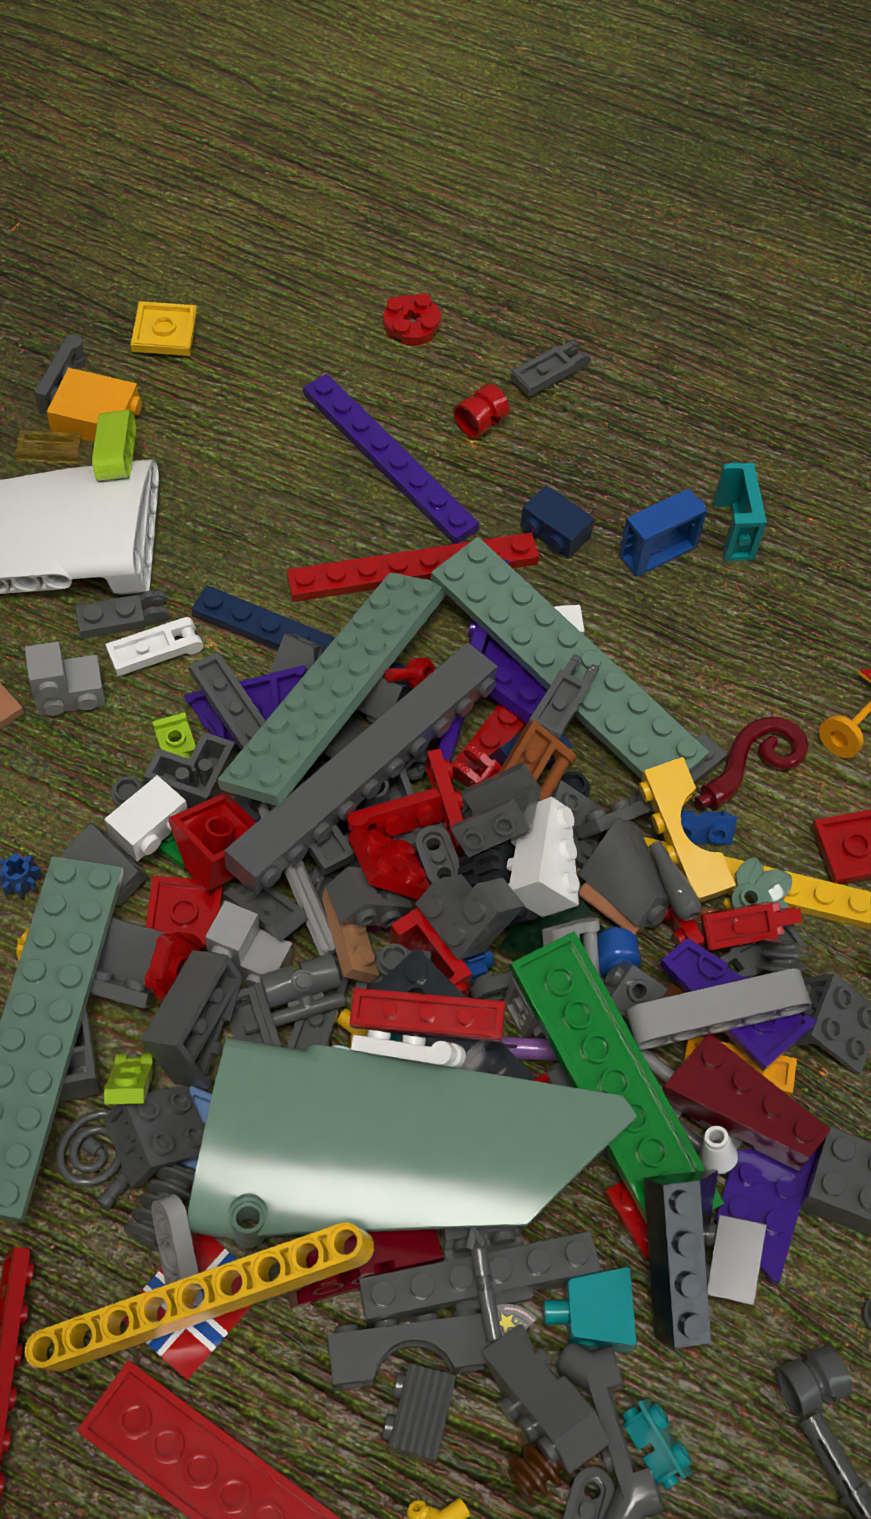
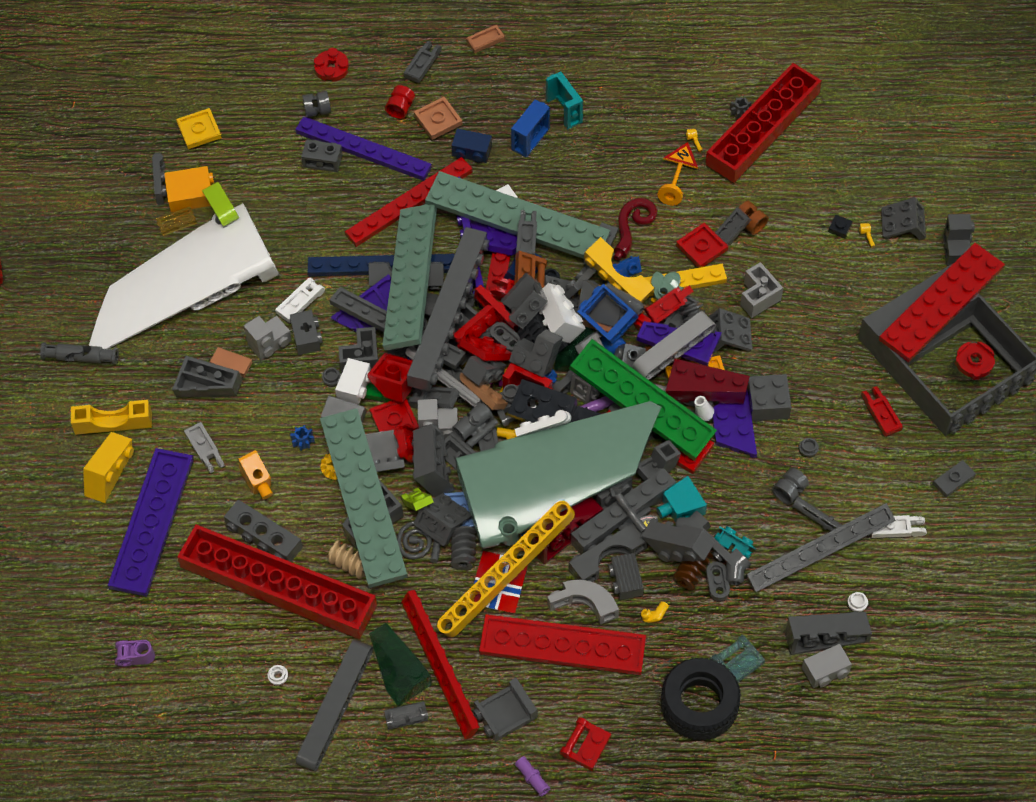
camera: 20 degrees left, 0 degrees up
dark grey hinge [75,589,170,639] -> none
light grey beam [151,1194,202,1306] -> none
lime brick [152,712,196,759] -> none
red tile [349,988,506,1042] -> none
red piece [385,658,436,689] -> none
black wedge [644,1169,718,1349] -> none
brick [706,1215,766,1307] -> none
none -> dark grey brick [290,310,323,355]
none -> dark grey brick [301,139,343,173]
none -> dark grey wheel [302,91,331,118]
none -> nougat plate [414,97,463,140]
none -> nougat tile [466,24,505,54]
none -> light grey arch [547,580,619,625]
none -> blue window [577,284,639,345]
none -> dark grey brick [636,440,681,481]

